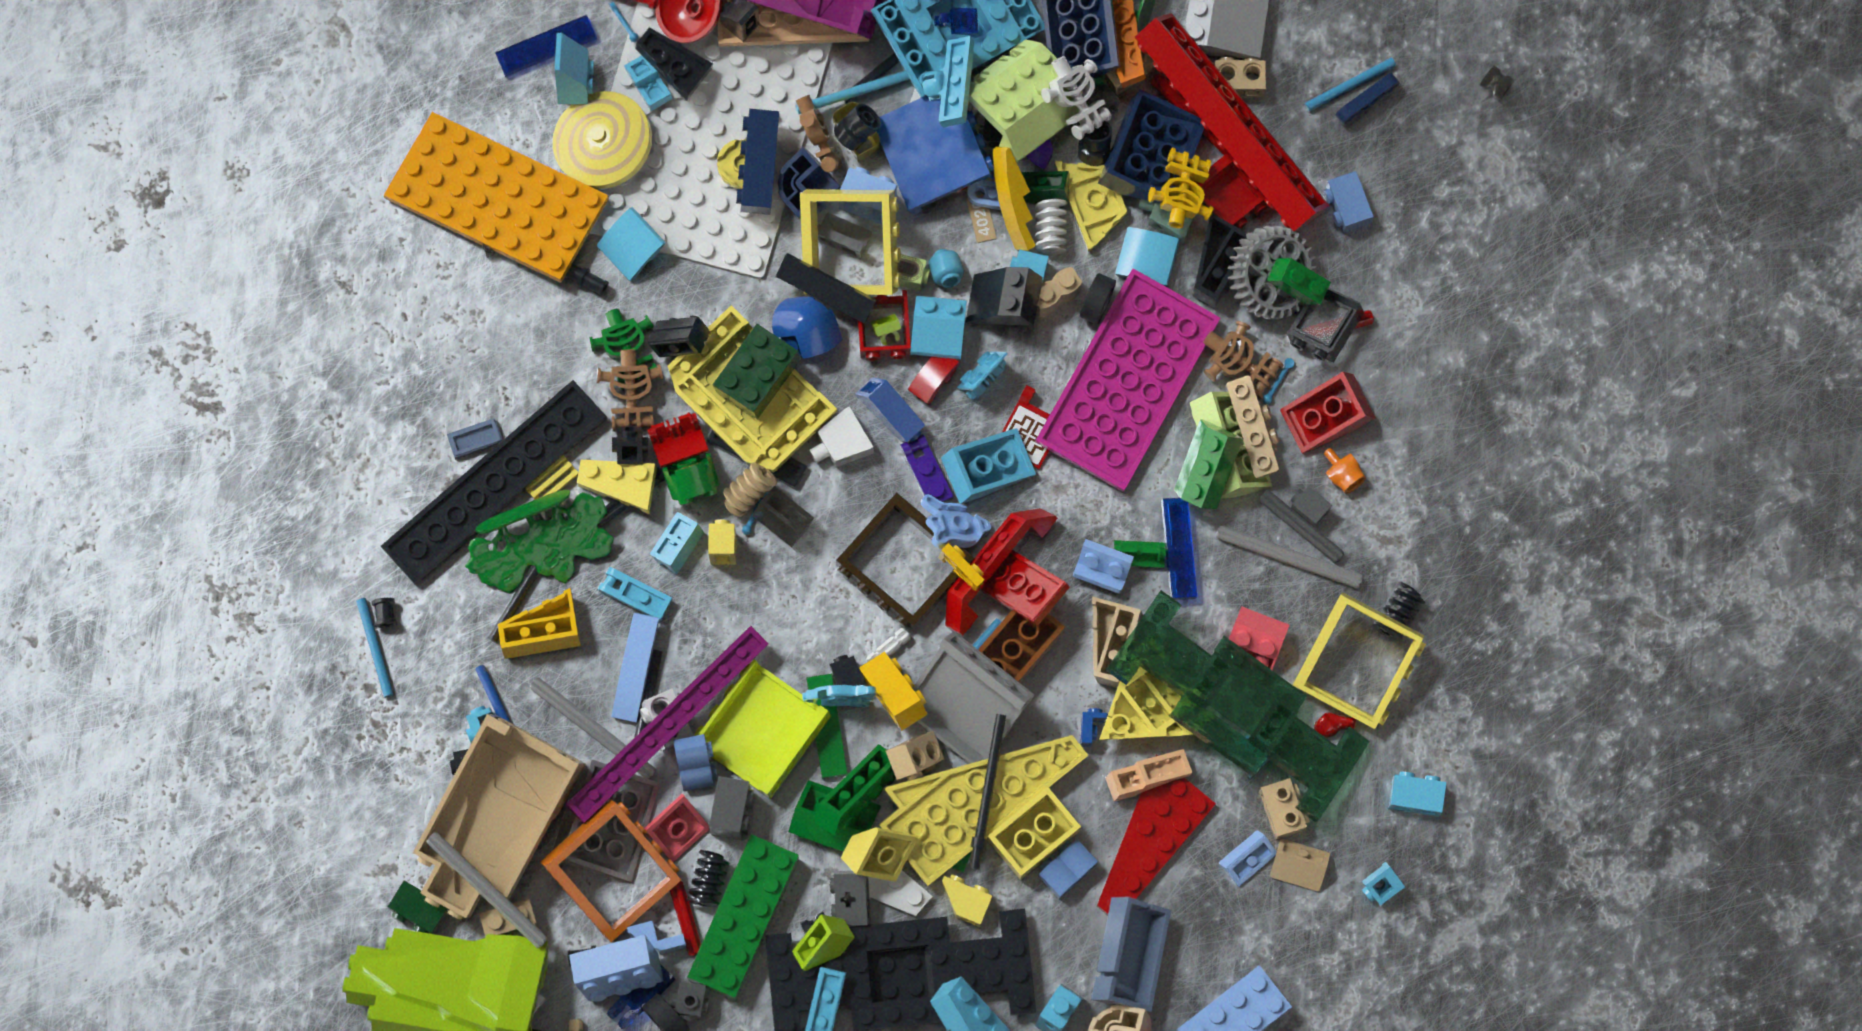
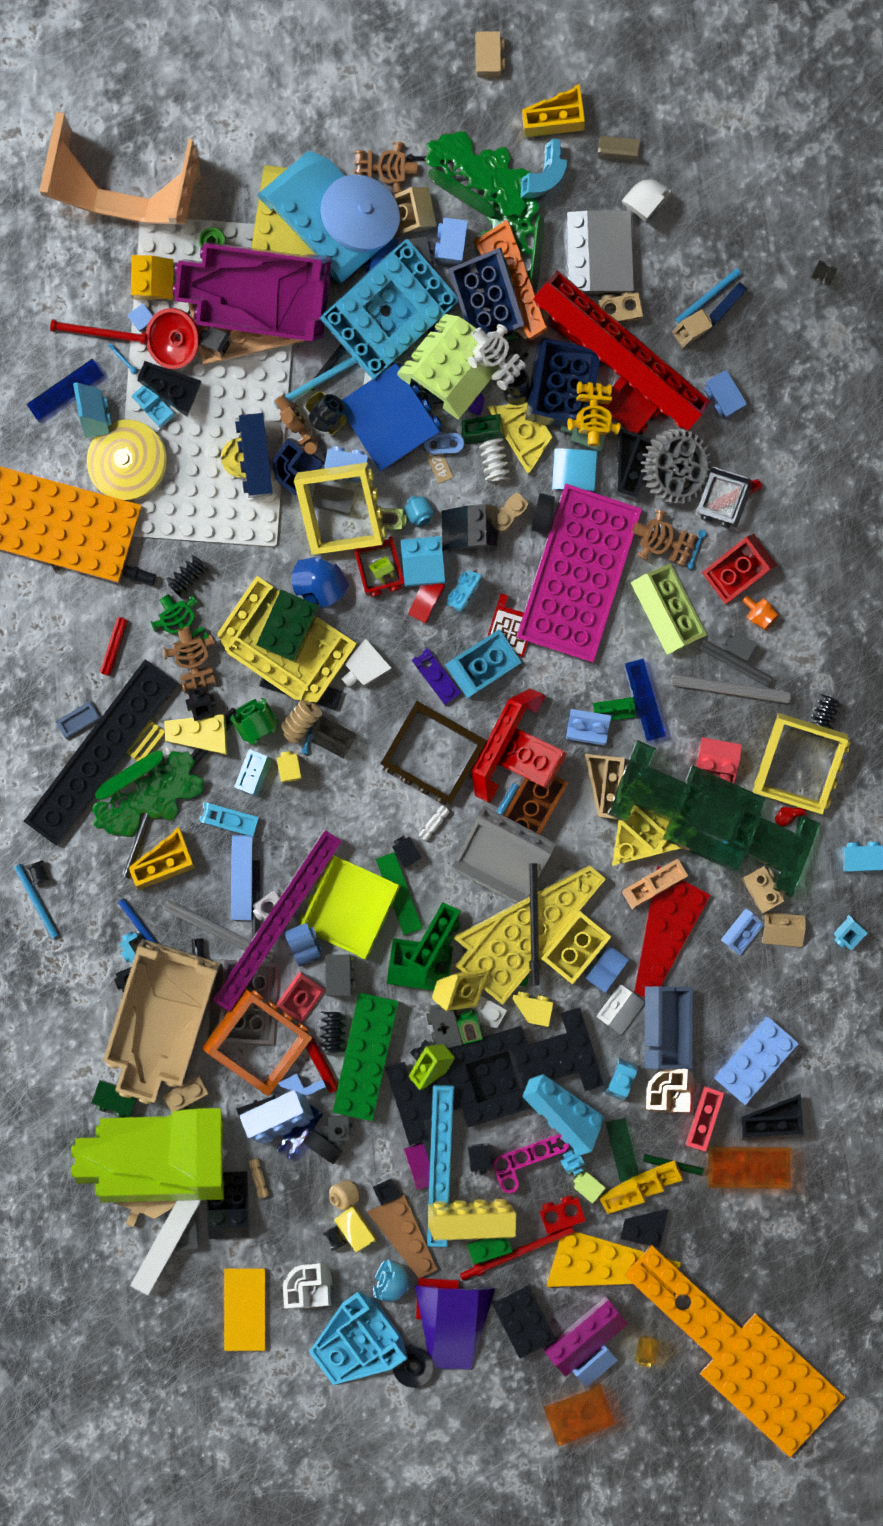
camera: 10 degrees left, 10 degrees up
light grey axle [426,833,548,948] -> none
medium azure slope [596,207,666,281] -> none
red hinge [647,412,709,468] -> none
black brick [648,315,710,357] -> none
black tile [775,253,877,323] -> none
medium azure tile [802,685,876,708] -> none
blue slope [855,377,925,442] -> none
yellow brick [859,651,928,731] -> none
tan brick [886,731,944,781] -> none
light blue tile [920,494,991,548] -> none
medium azure plate [922,36,974,127] -> none
clear blue plate [934,7,978,35] -> none
yellow wing [938,543,984,591] -> none
yellow slope [993,147,1036,251] -> none
medium azure brick [1010,250,1049,283] -> none
blue bracket [1080,708,1108,747] -> none
slope [1174,419,1244,509] -> none
tan bracket [1226,375,1280,478] -> none
green brick [1266,258,1331,305] -> none
none -> red axle [100,617,128,676]
none -> black piece [166,554,210,599]
none -> black pin [191,938,206,958]
none -> brick [457,1010,484,1044]
none -> white panel [596,984,645,1035]
none -> tan slope [672,309,713,349]

